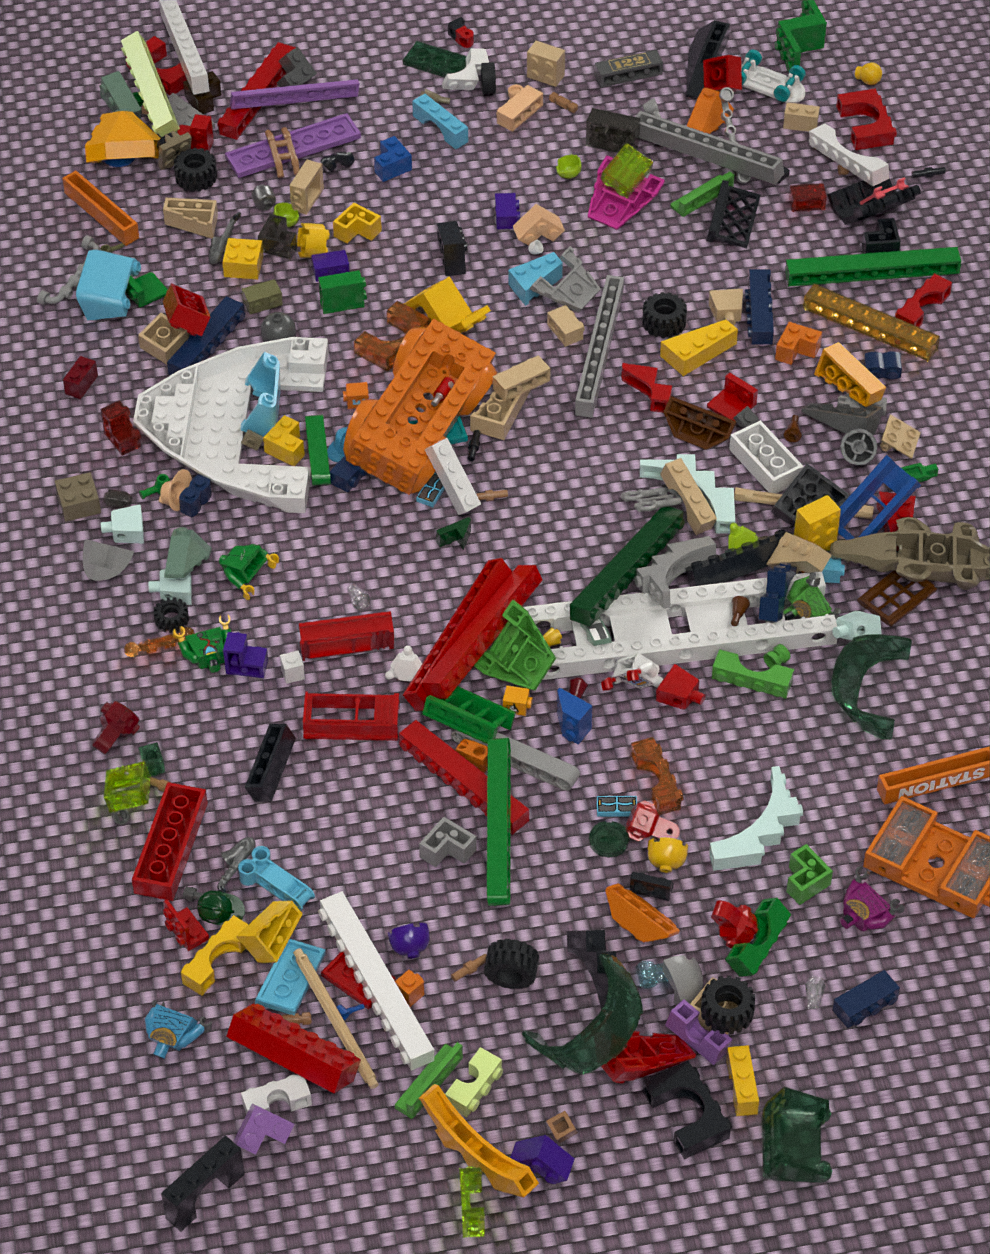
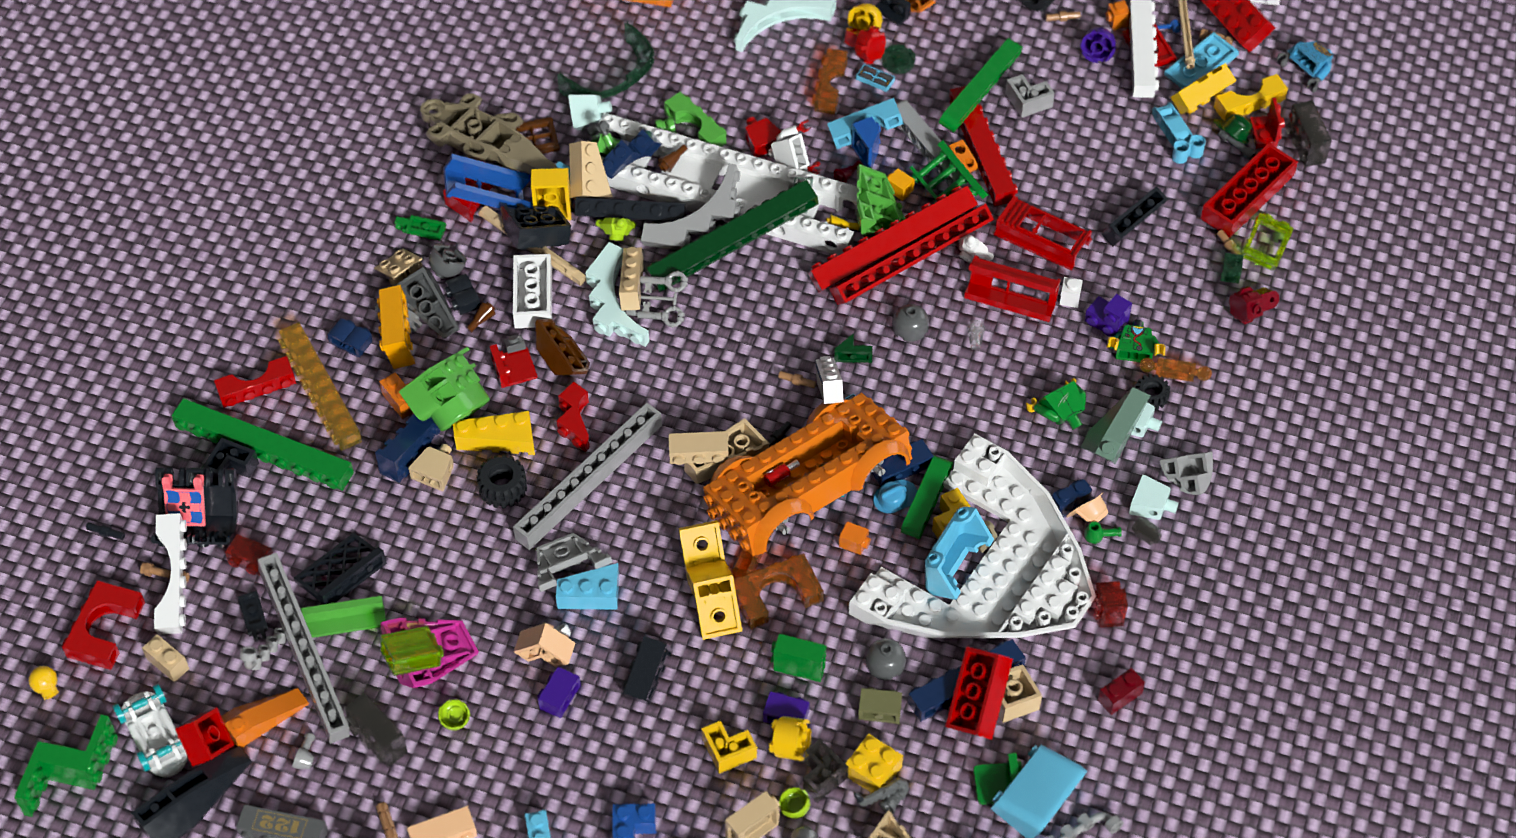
camera: 150 degrees left, 5 degrees up
dark tan brick [55,472,101,522] -> none
dark grey piece [217,837,256,893] -> none
tan brick [547,305,585,347] -> none
none -> bright green brick [398,347,490,431]
none -> black brick [444,274,480,315]
none -> medium azure arch [827,98,903,149]
none -> dark grey cylinder [892,304,929,342]
none -> clear smoke brick [1286,100,1332,167]

